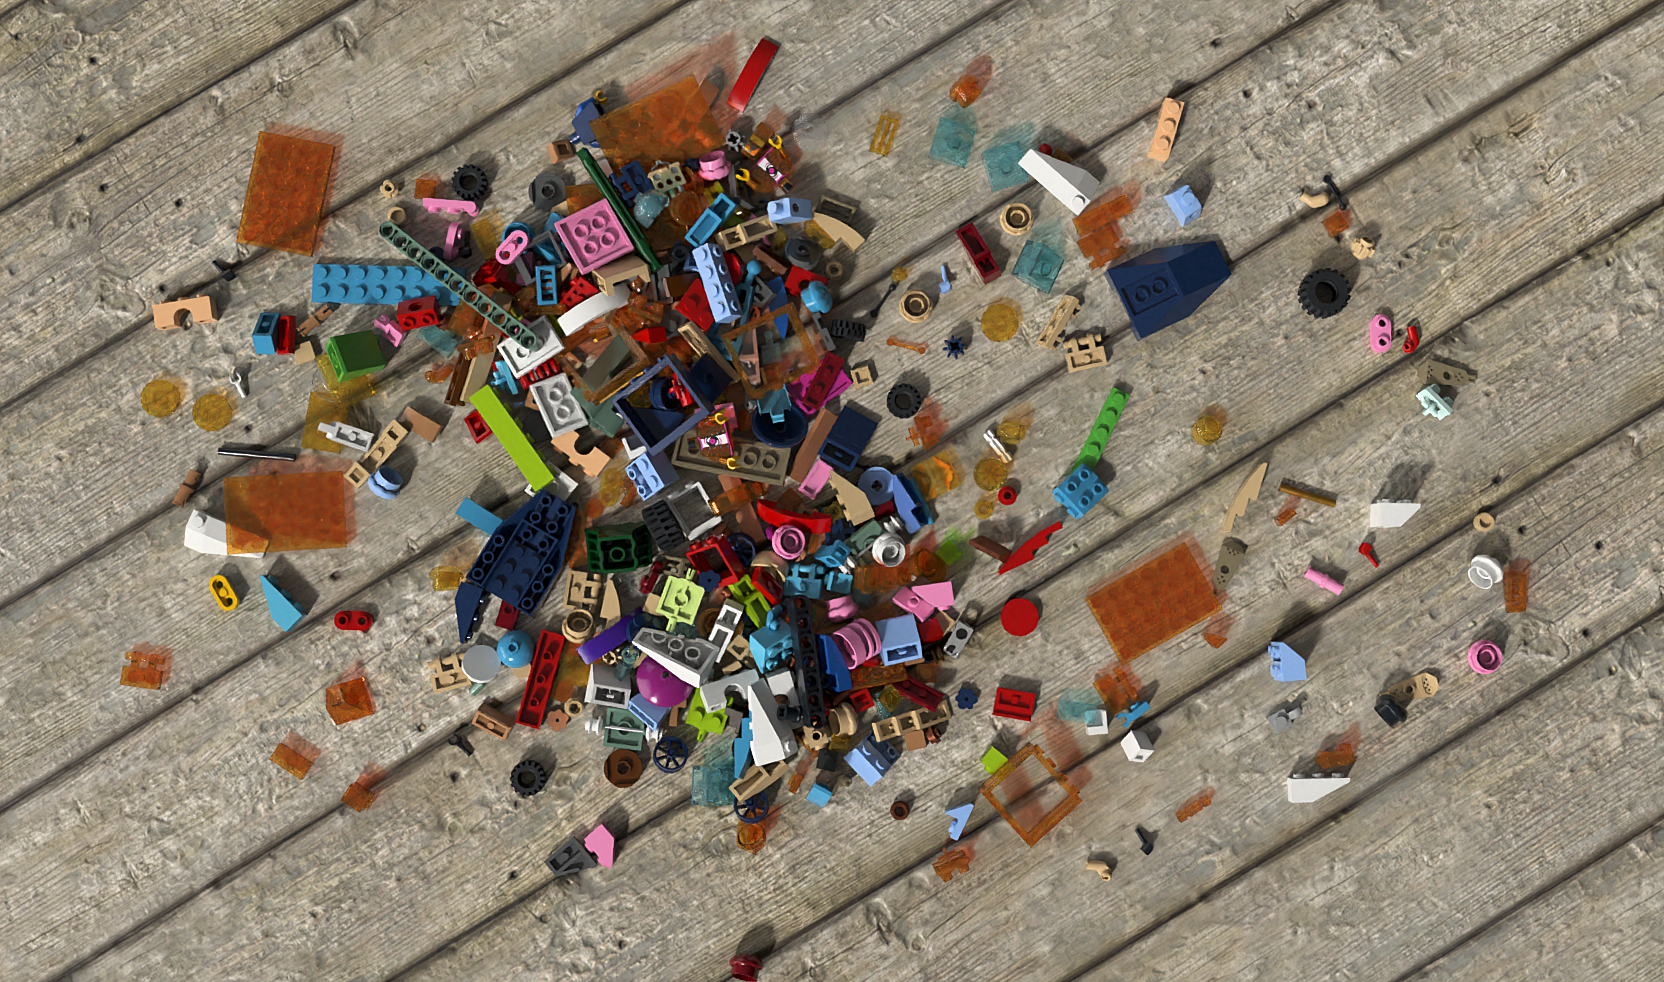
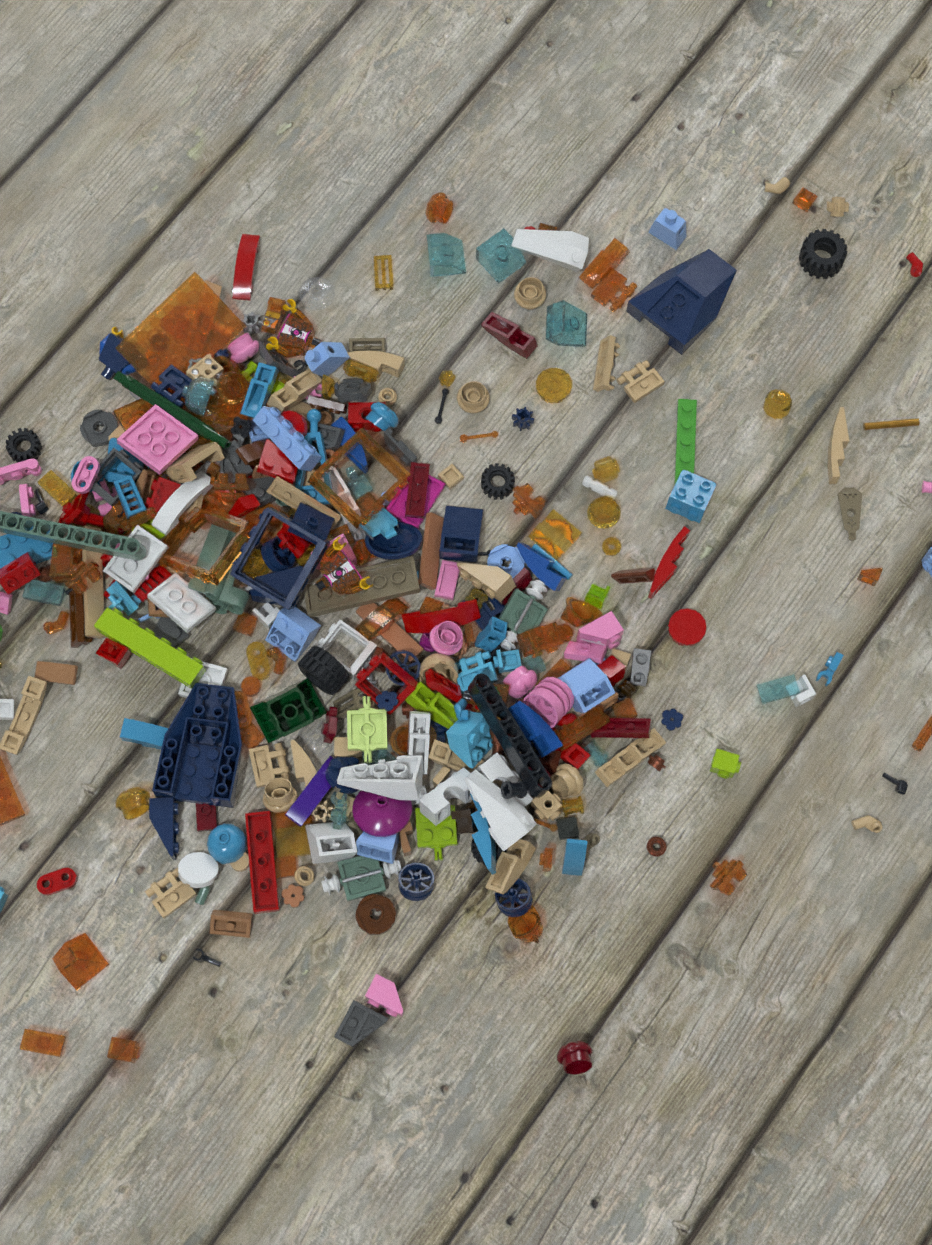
camera: 25 degrees left, 15 degrees down
light blue piece [368,466,403,499] -> none
black tyre [510,760,547,796] -> none
medium nougat slope [547,139,575,164] -> none
light nougat arch [551,430,613,478] -> none
clear light blue slope [691,765,737,807] -> none
black tyre [830,319,867,342] -> none
light blue slope [844,729,901,786] -> none
white piece [872,533,905,567] -> none
clear yellow plate [877,684,903,712] -> none
medium nougat slope [904,729,927,751] -> none
light blue hand [938,266,950,294] -> none
light blue slope [944,802,974,841] -> none
clear orange window [977,742,1082,848] -> none
red plate [992,687,1035,722] -> none
red plate [998,486,1017,505] -> none
clear orange plate [1084,542,1223,666] -> none
clear orange plate [1092,666,1140,716] -> none
white panel [1121,730,1155,762] -> none
light nougat arch [1147,97,1185,162] -> none
clear orange tile [1274,509,1297,526] -> none
black hinge [1323,175,1347,211] -> none
bright pink plate [1370,314,1391,353] -> none

